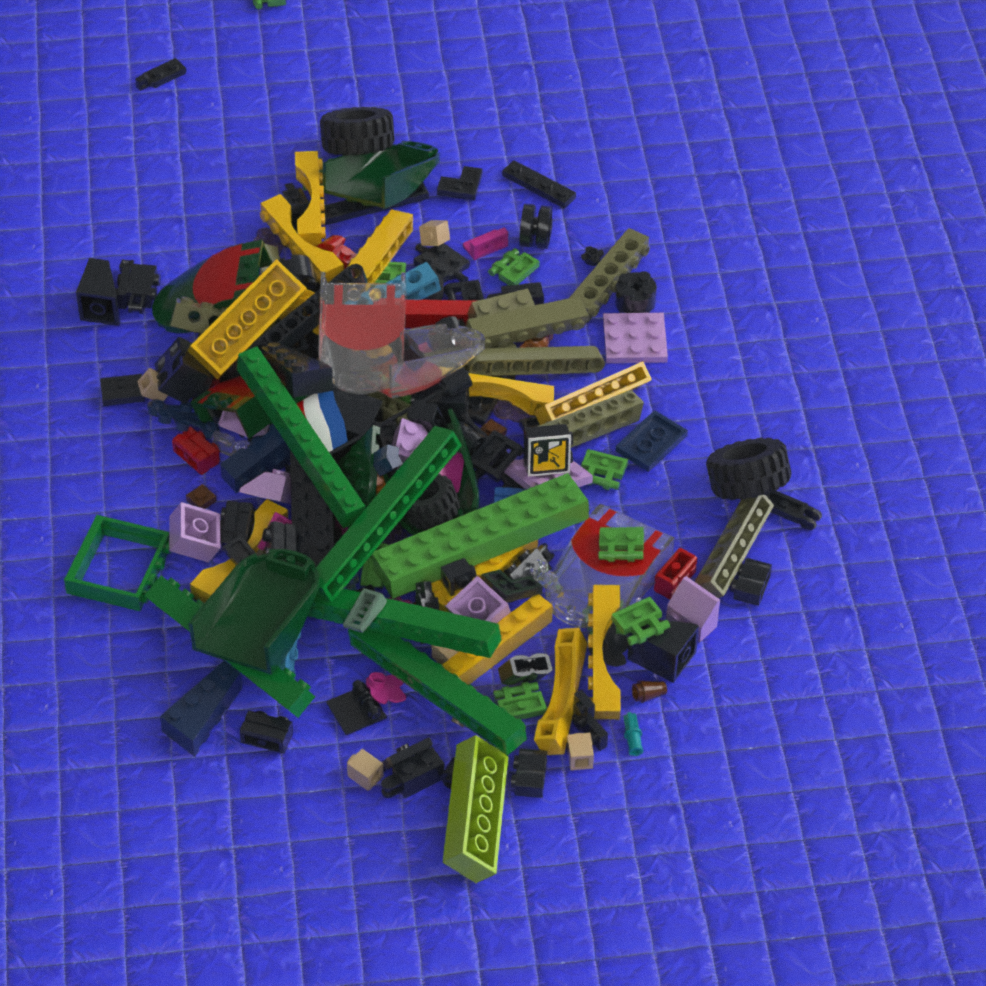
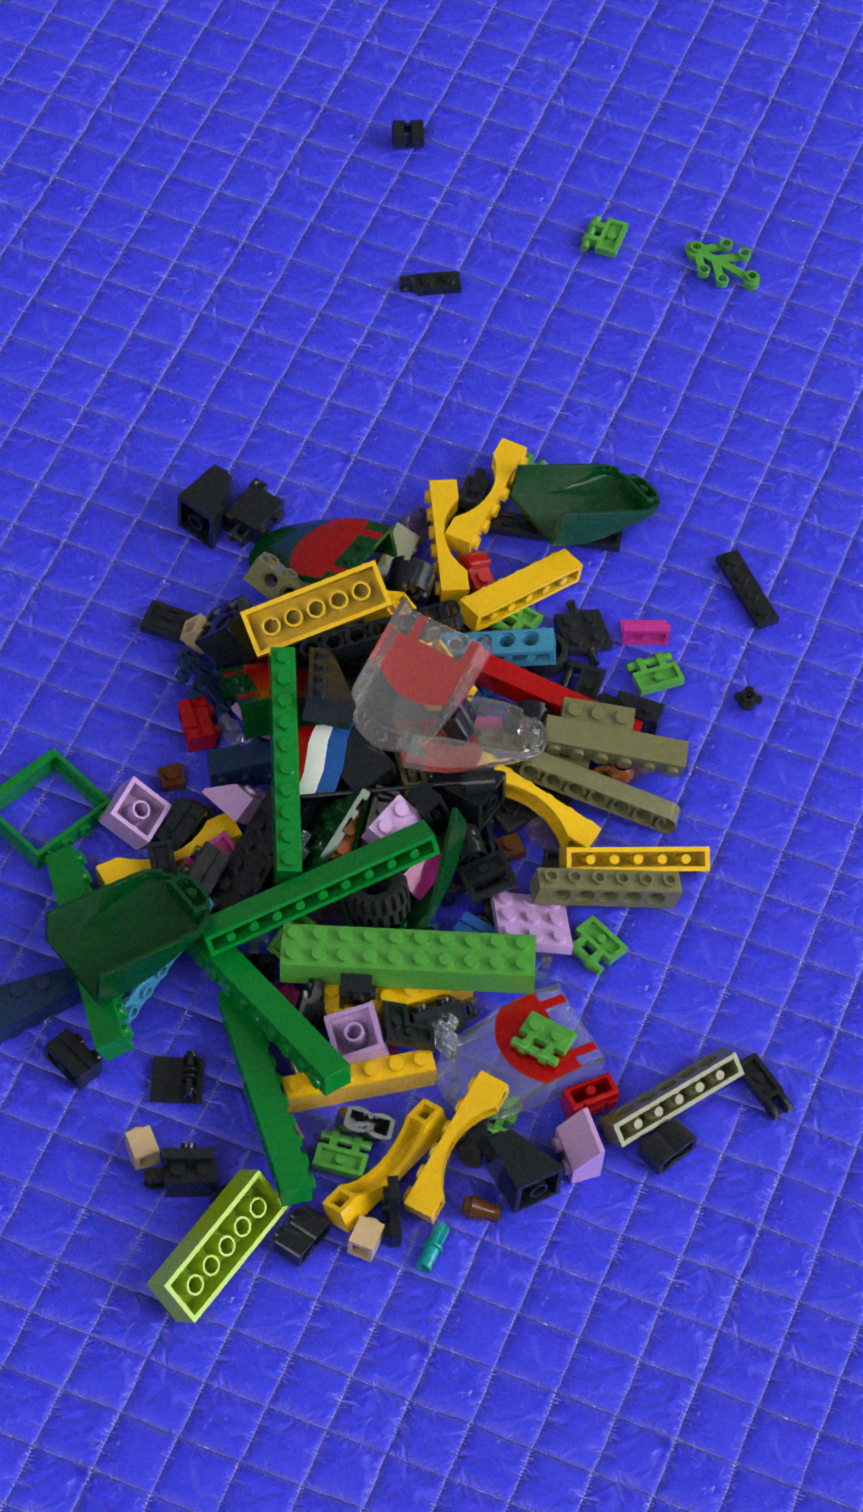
camera: 25 degrees right, 5 degrees up
black tyre [320,107,395,155] -> none
sand green slope [343,588,387,633] -> none
dark pink plate [365,672,406,704] -> none
dark blue piece [373,444,403,477] -> none
tan brick [419,220,450,246] -> none
black plate [437,166,483,200] -> none
black wheel [519,204,553,249] -> none
piece [523,424,574,477] -> none
olive brick [569,228,650,323] -> none
lavender plate [603,313,668,363] -> none
bright green plate [611,597,670,646] -> none
black brick [615,271,657,313] -> none
dark blue plate [616,410,688,472] -> none
black tyre [706,438,792,500] -> none

